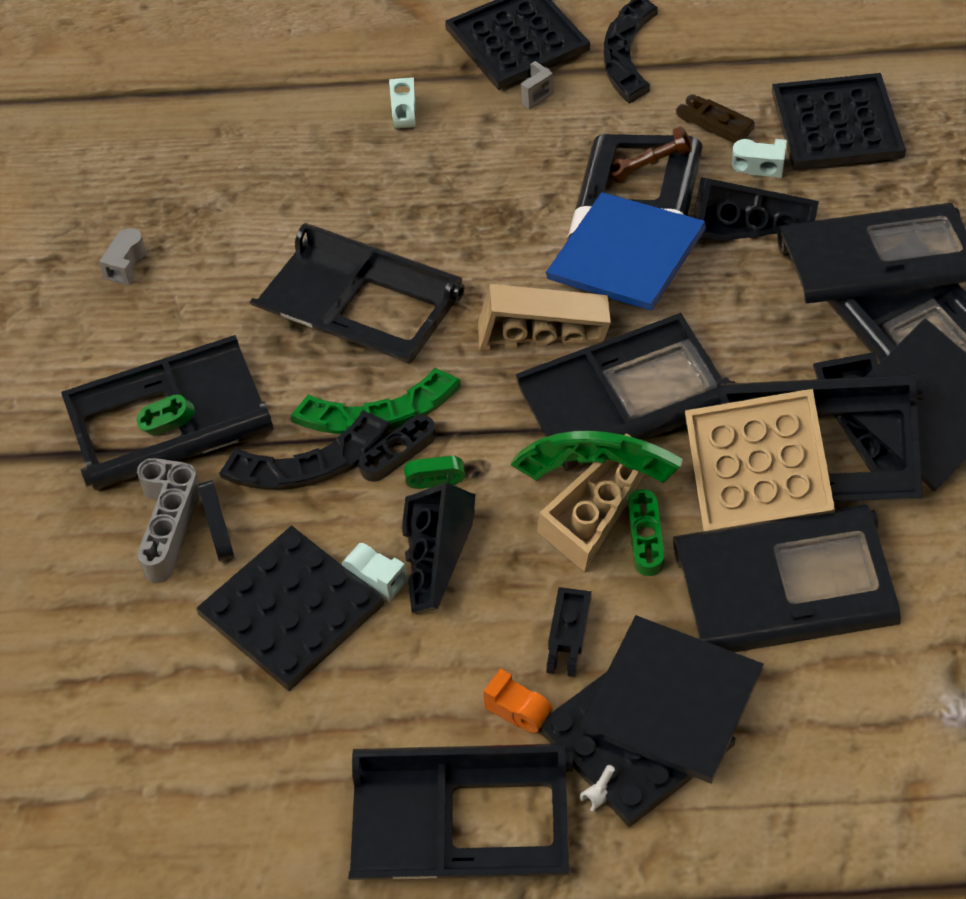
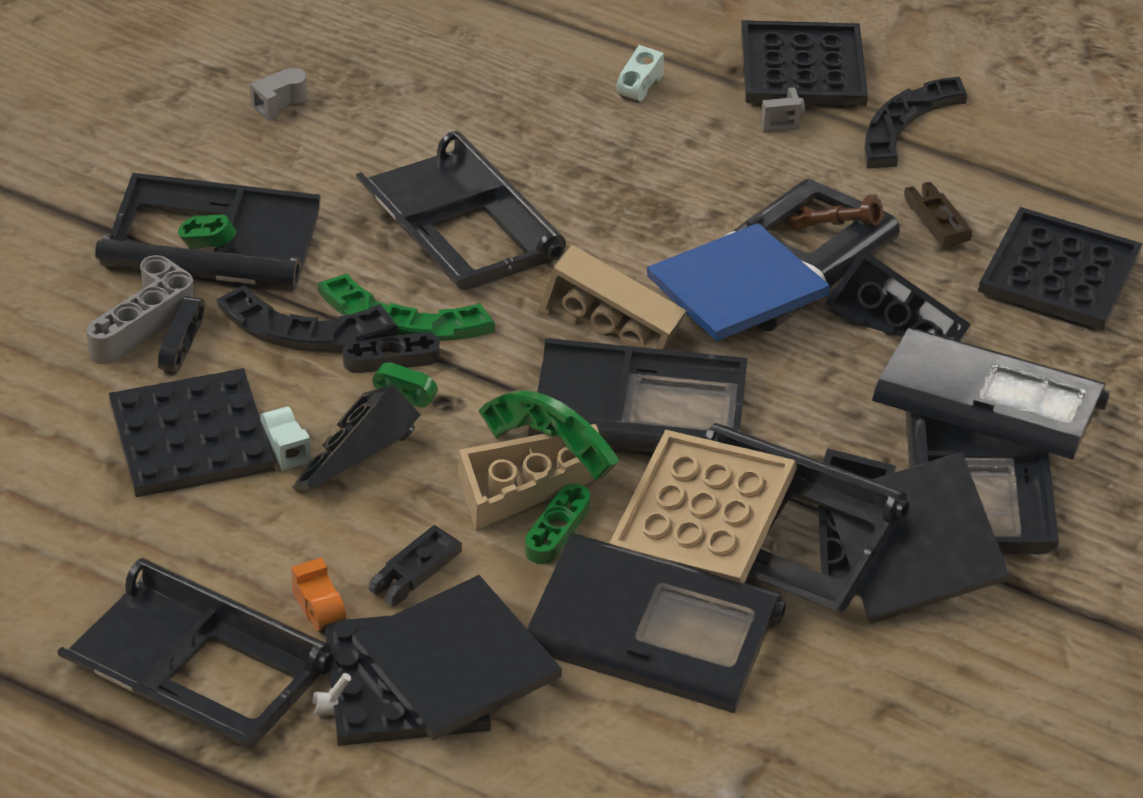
camera: 25 degrees right, 10 degrees down
light aqua leg [732,139,787,178] -> none

